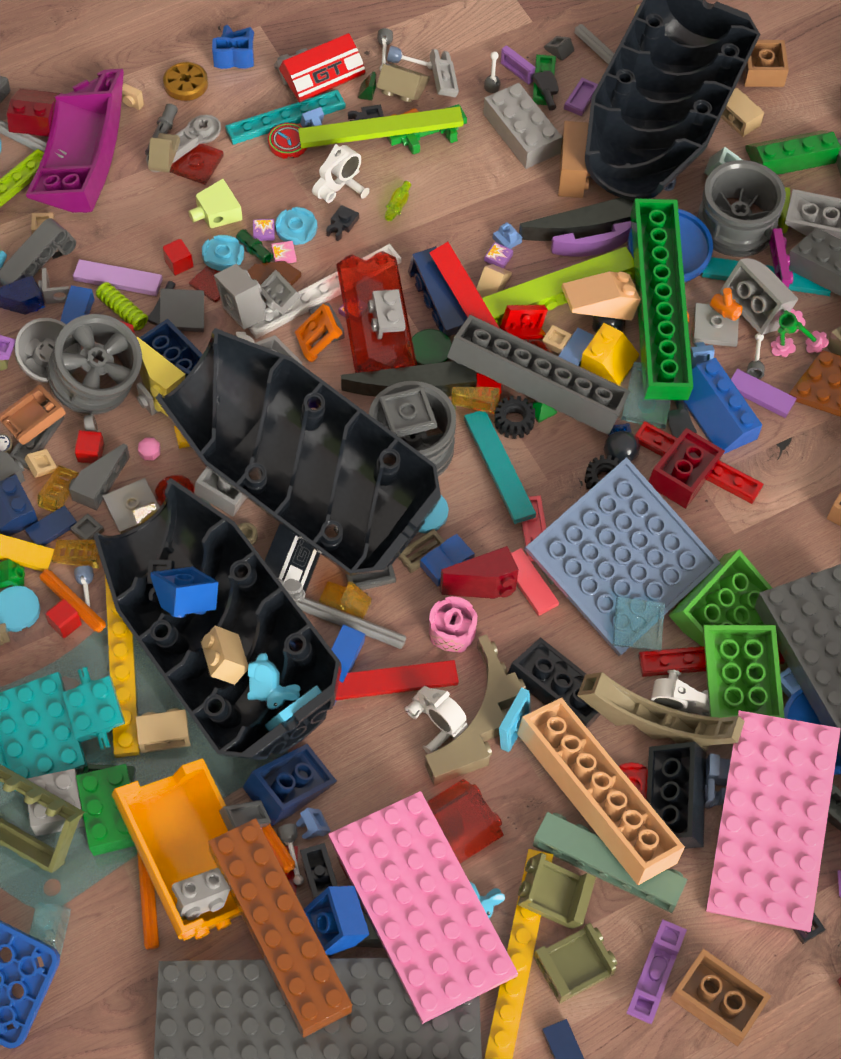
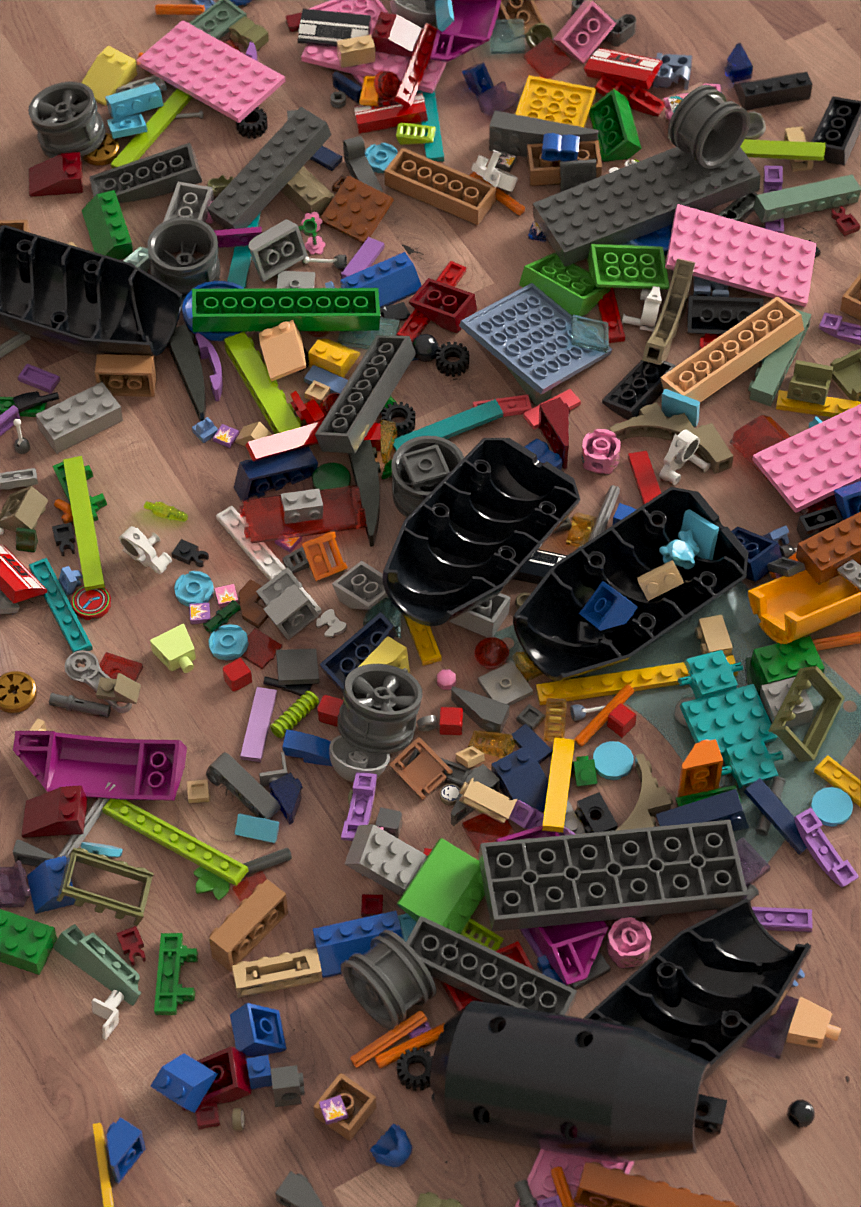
camera: 90 degrees left, 5 degrees down
orange piece [710,288,743,321] -> none

